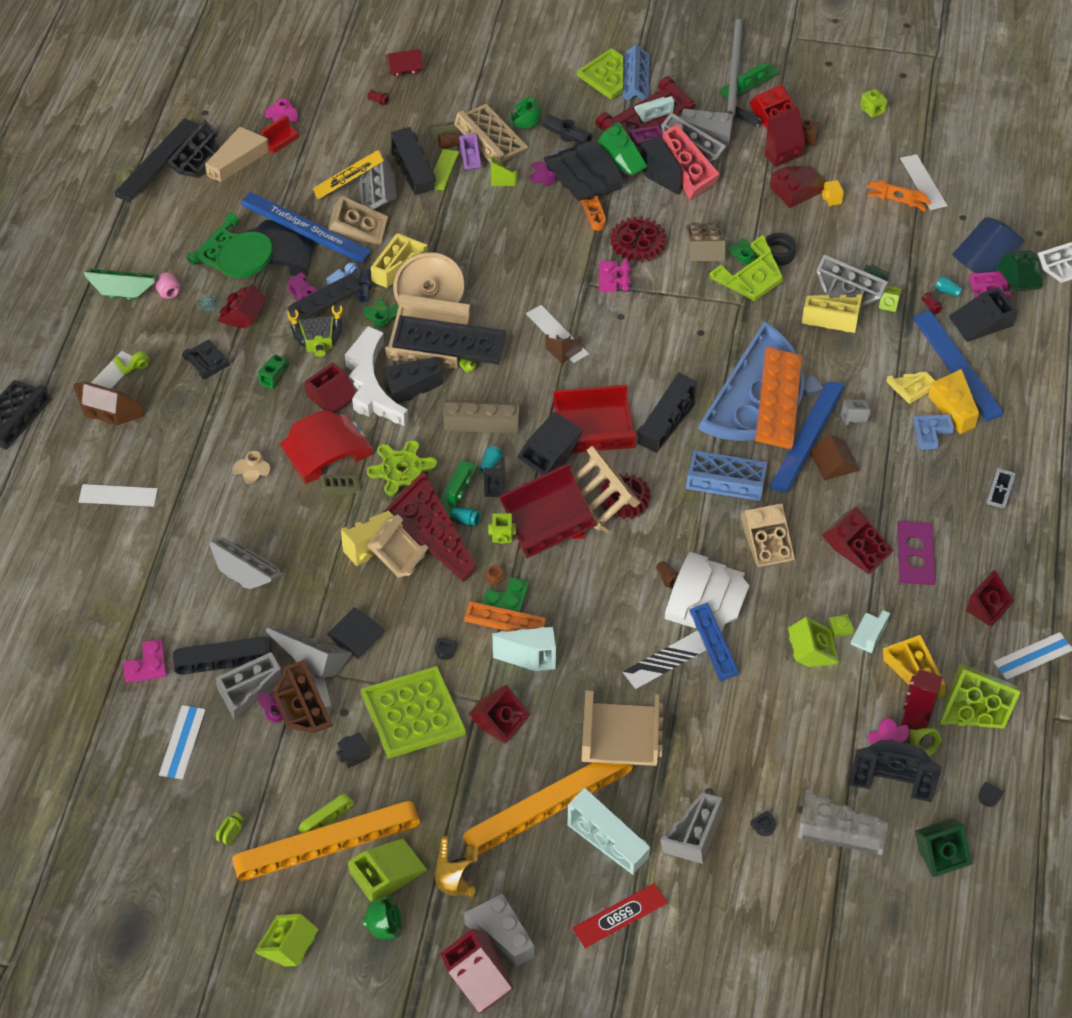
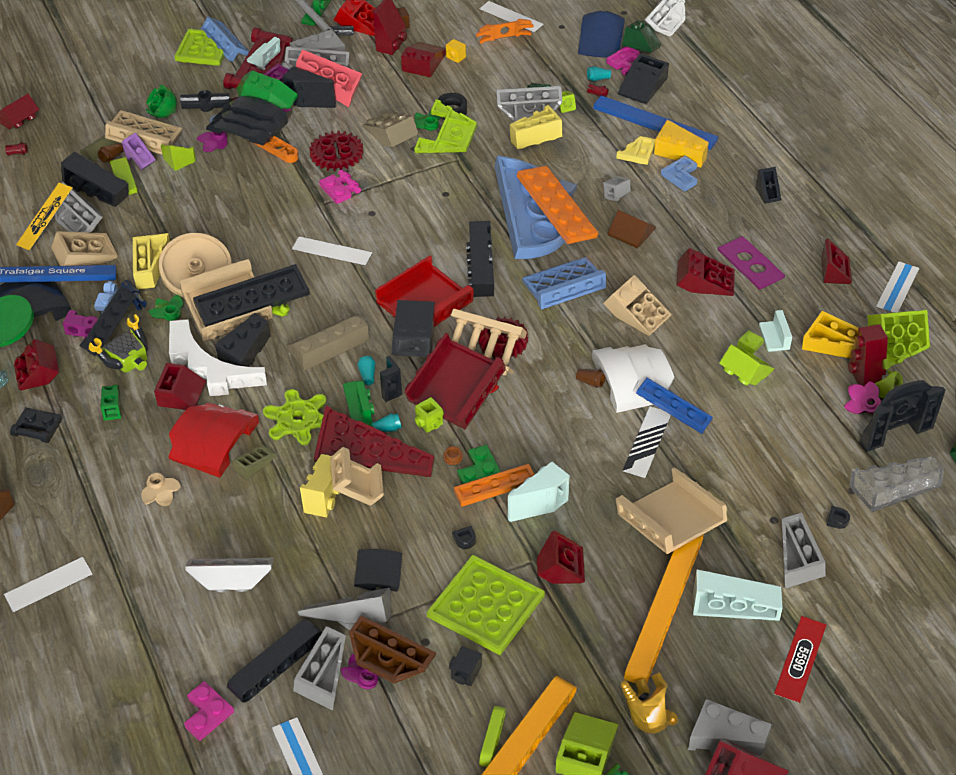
camera: 35 degrees left, 5 degrees down
reddish brown slope [545,334,582,363] -> none
blue tile [770,381,845,493] -> none

